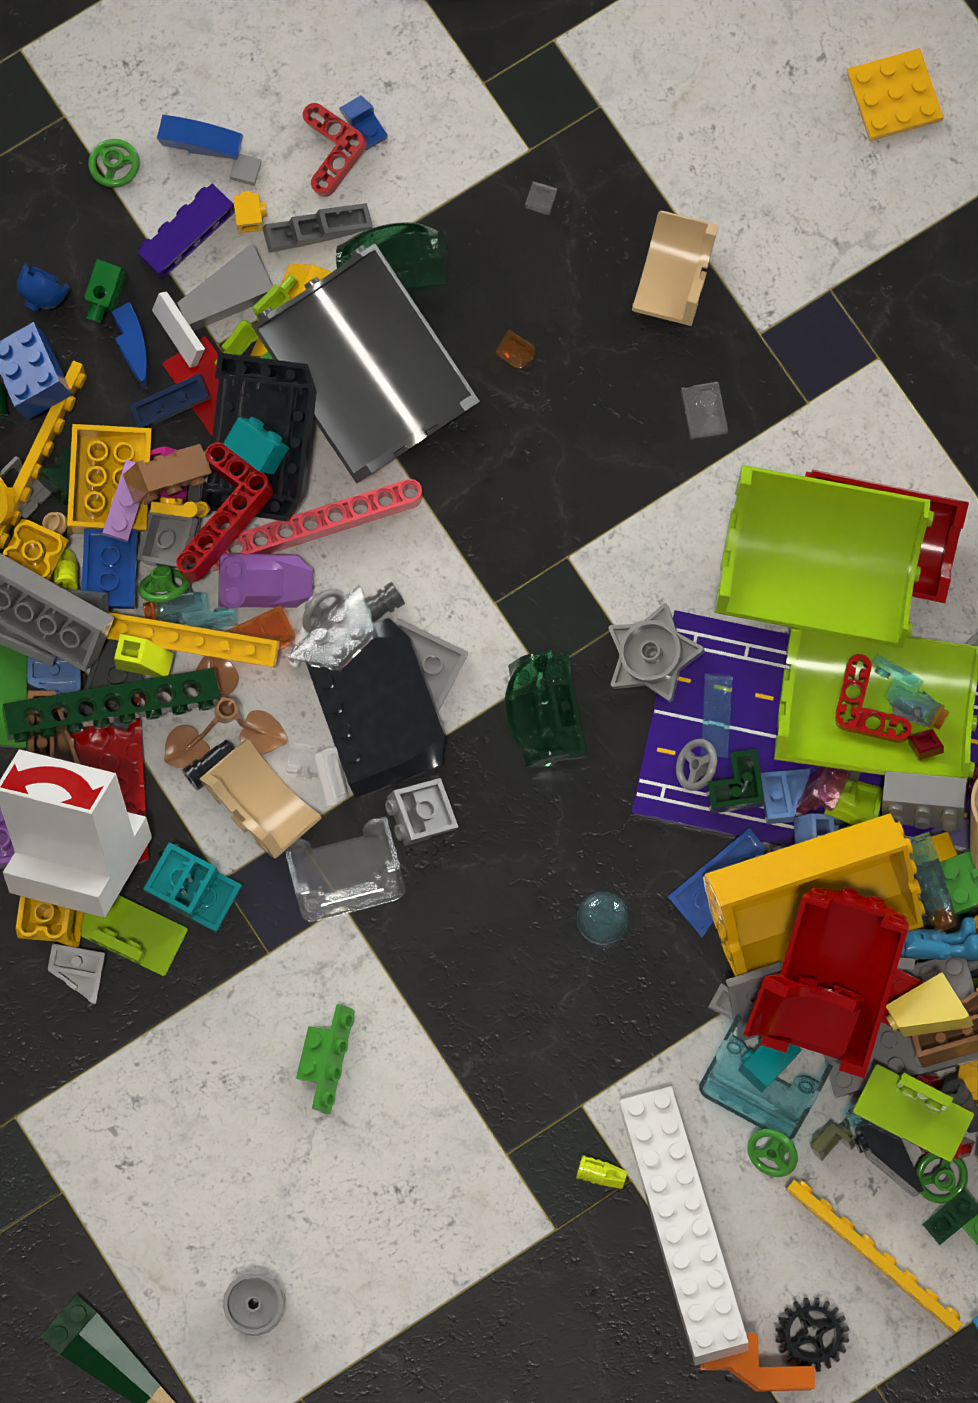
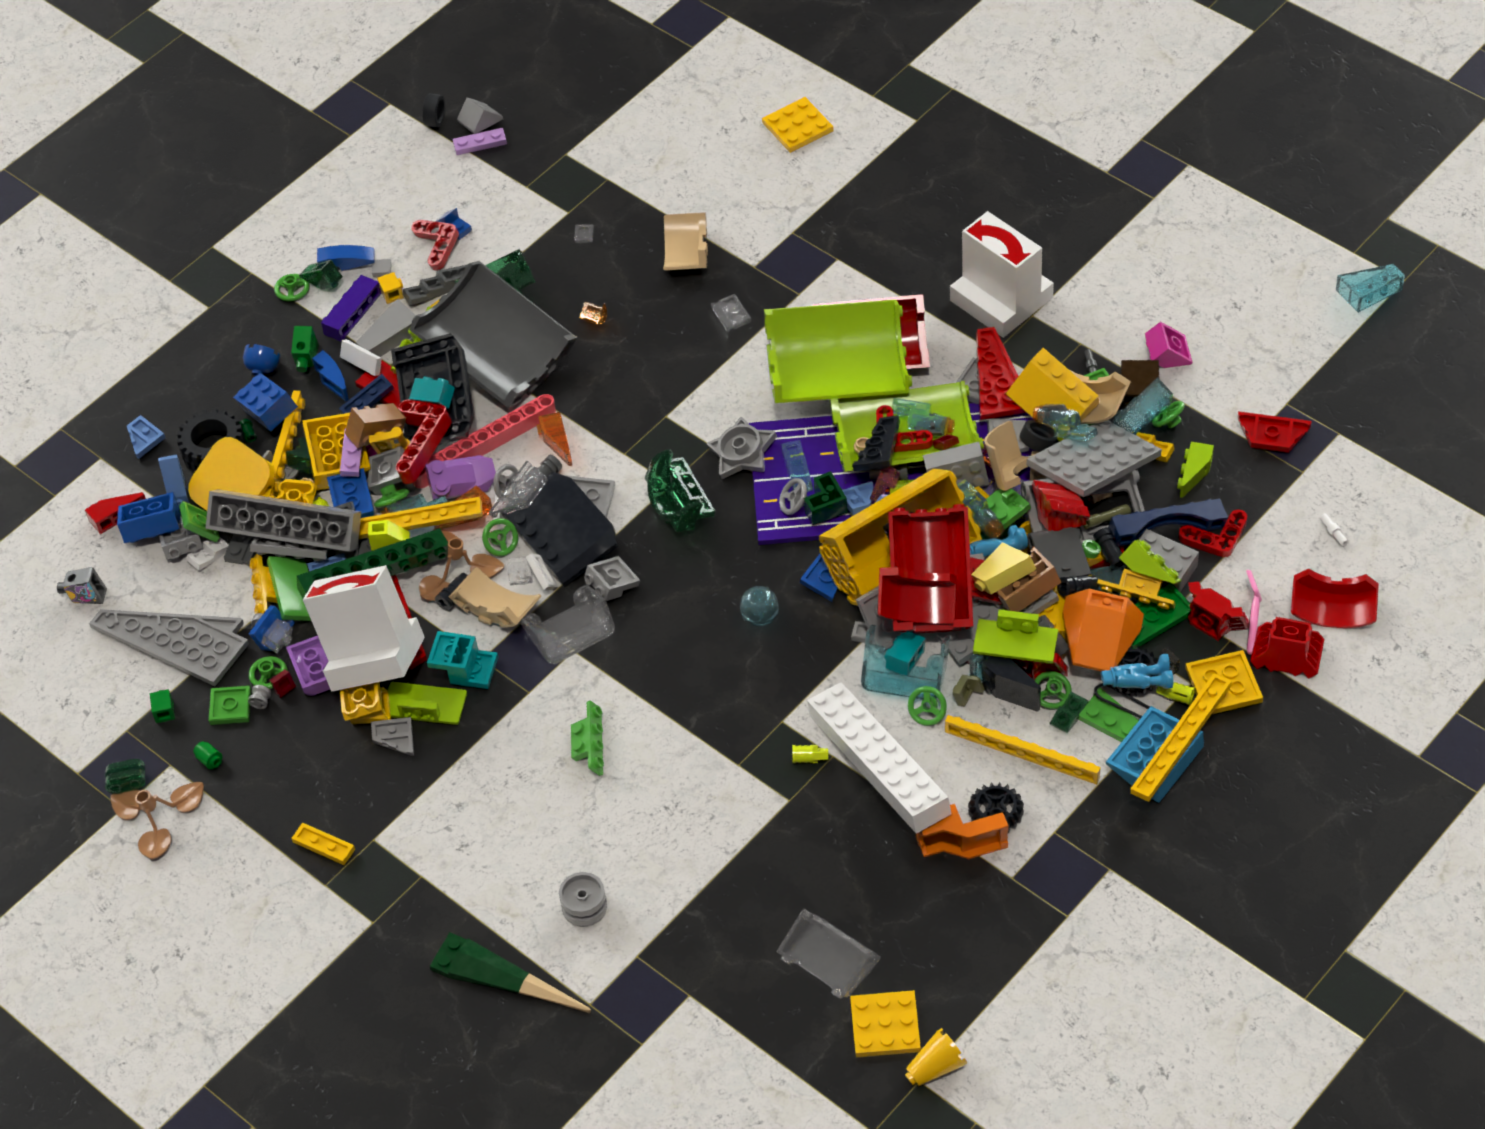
camera: 10 degrees left, 25 degrees down
none -> clear green slope [299,260,343,290]
none -> bright green piece [482,518,518,556]
none -> clear orange slope [536,412,572,466]
none -> black wing [852,415,900,471]
none -> tan plate [854,437,868,454]

